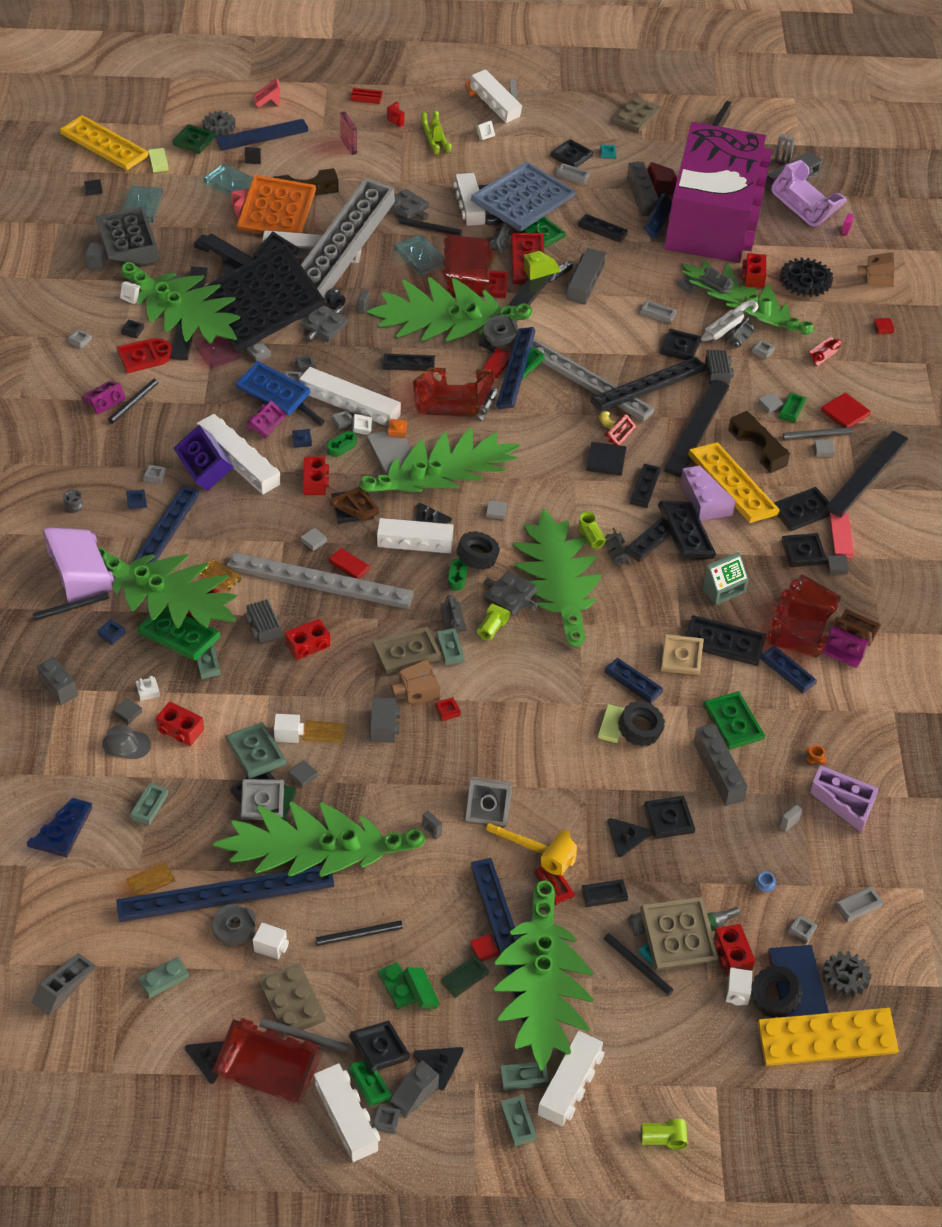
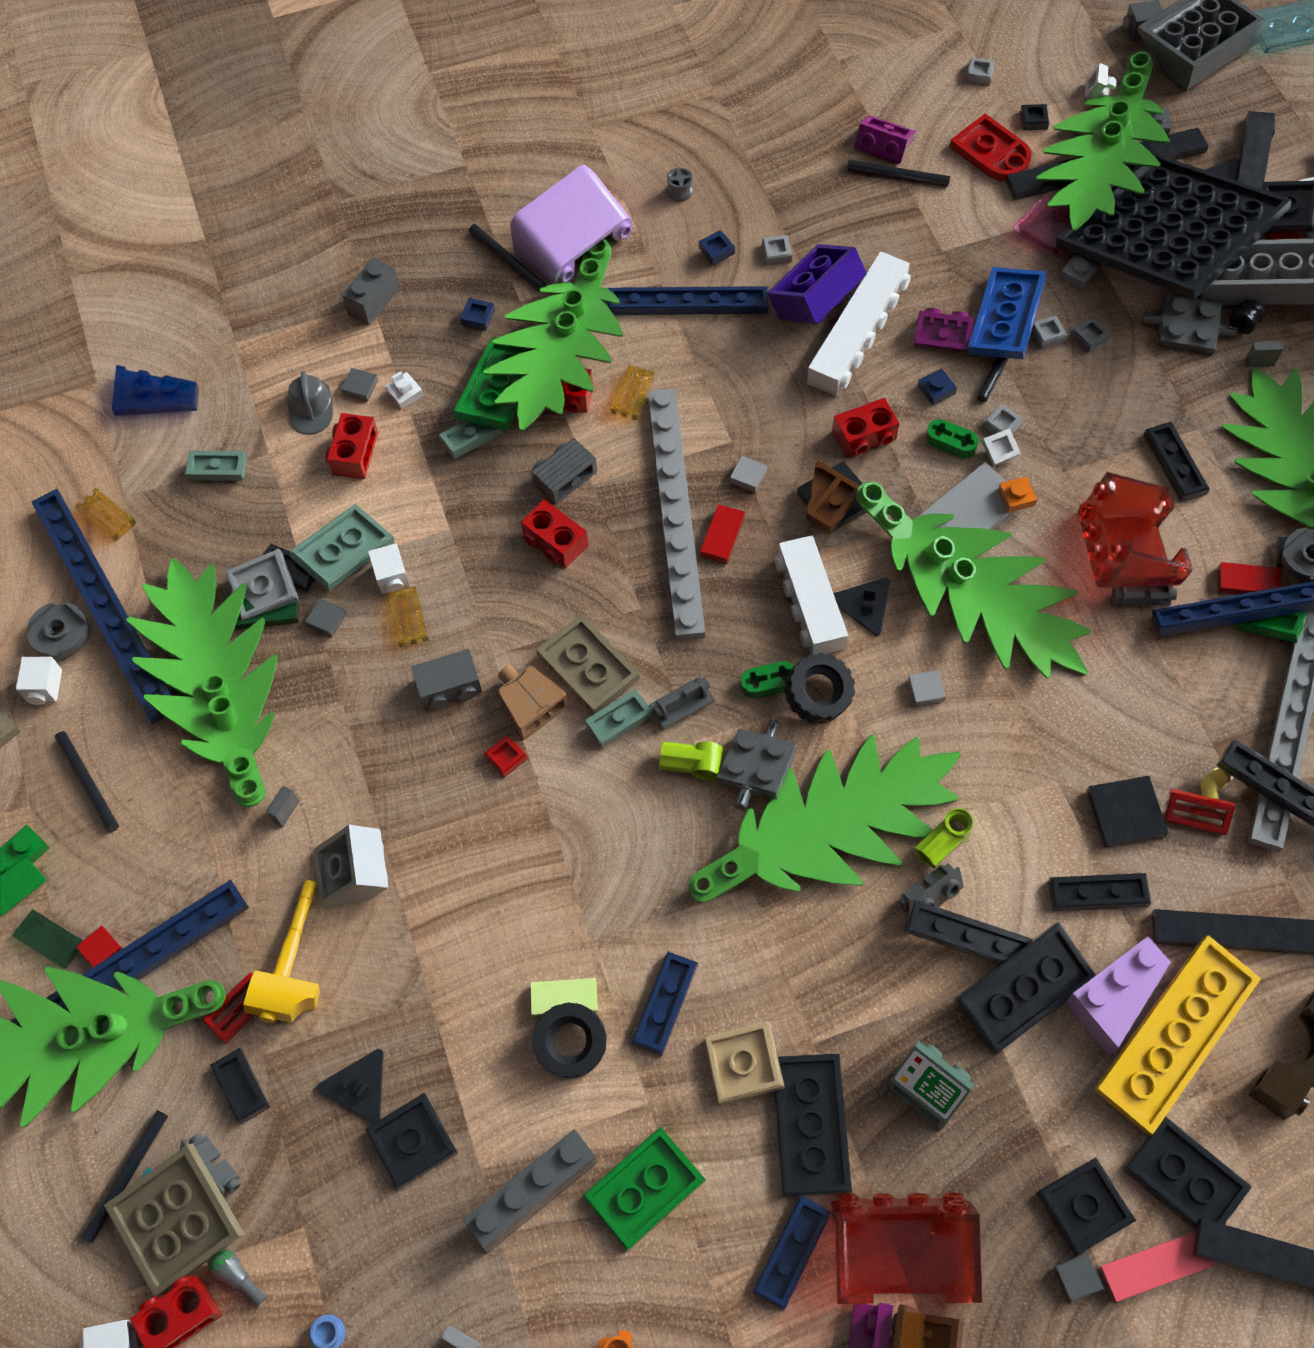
camera: 75 degrees right, 15 degrees up
white brick [299,367,401,427] -> none

